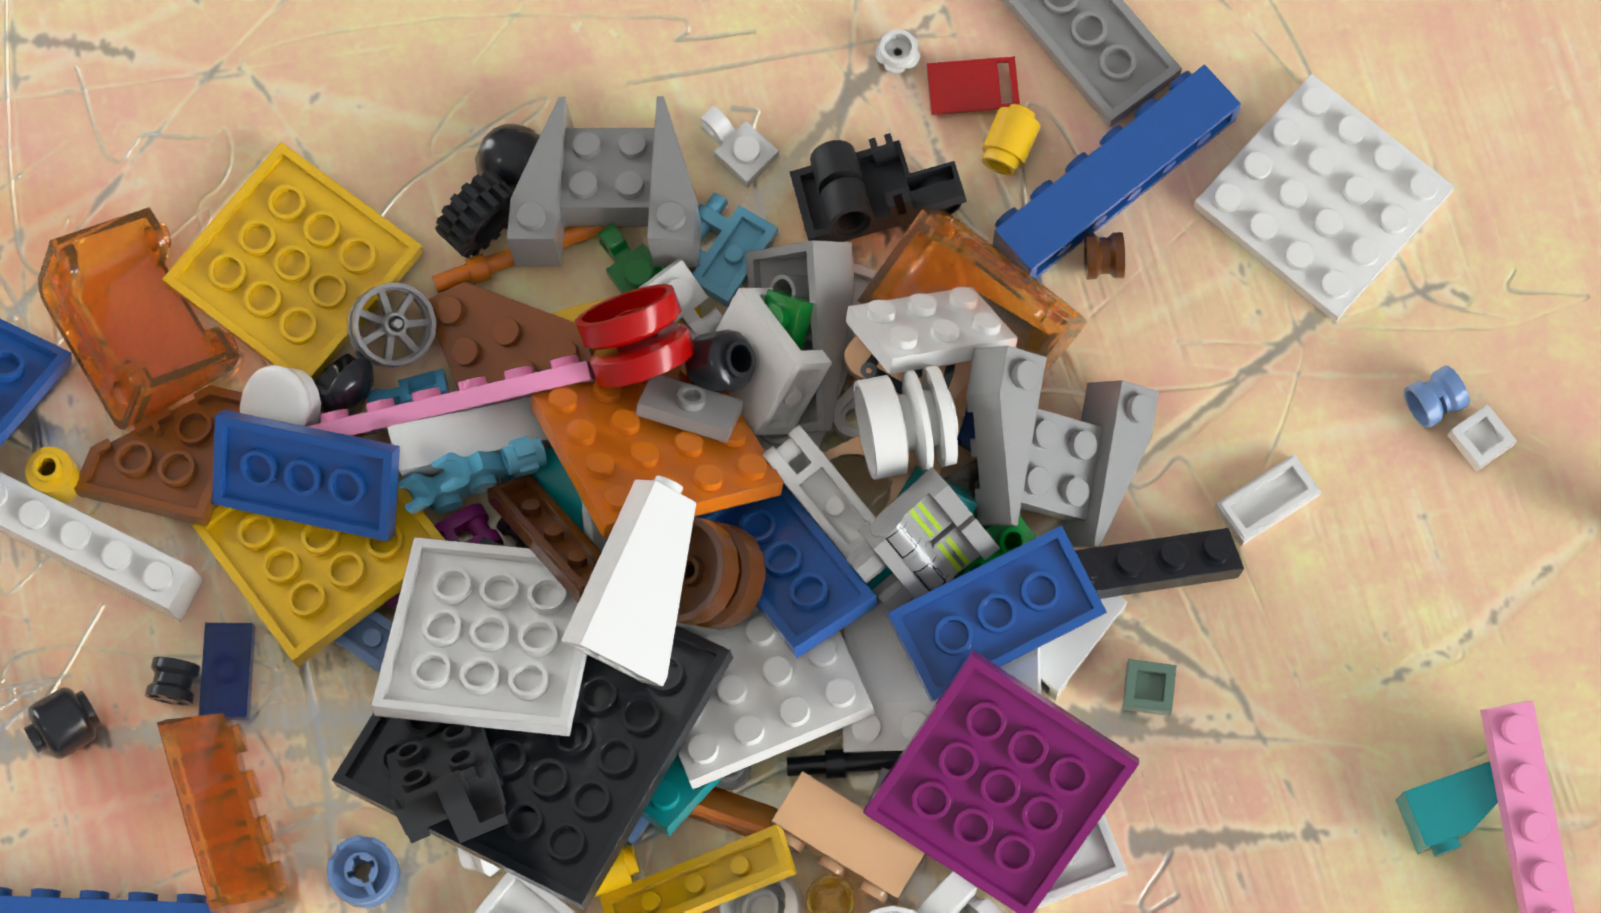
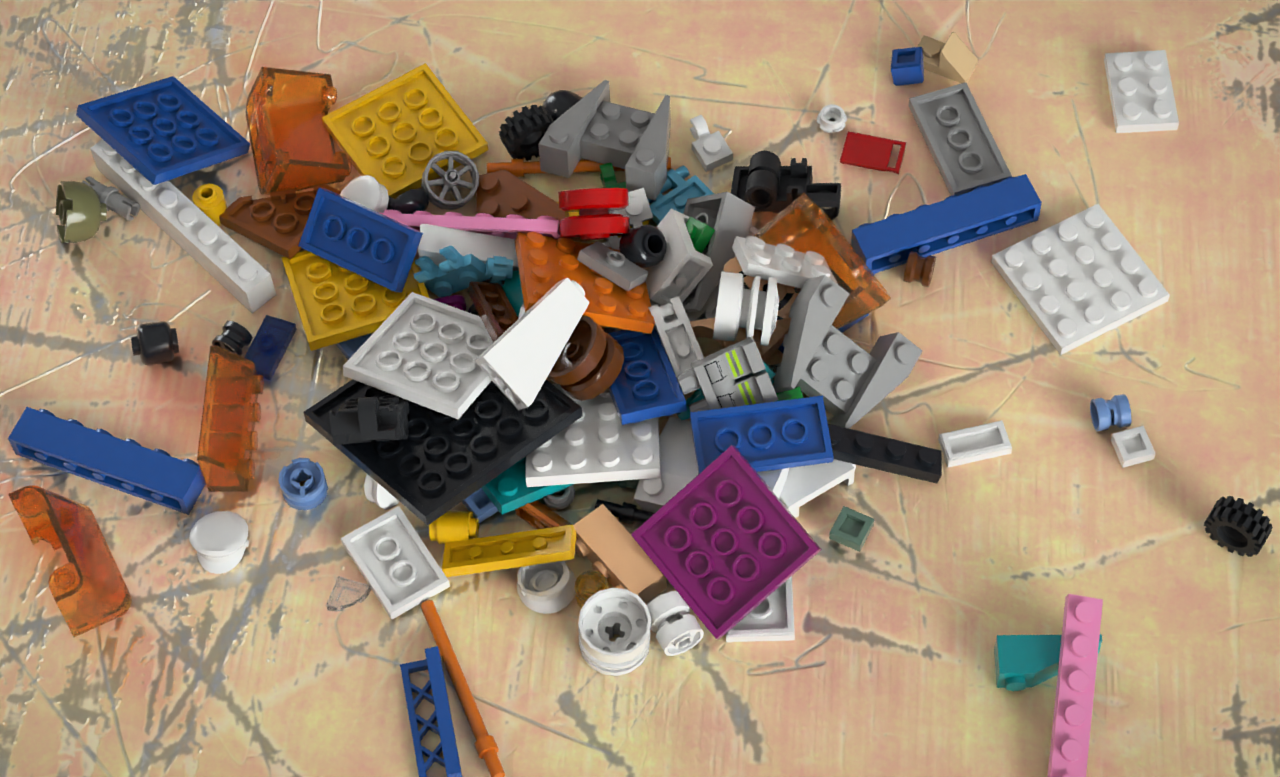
camera: 20 degrees right, 15 degrees down
yellow brick [982,104,1041,176] -> none

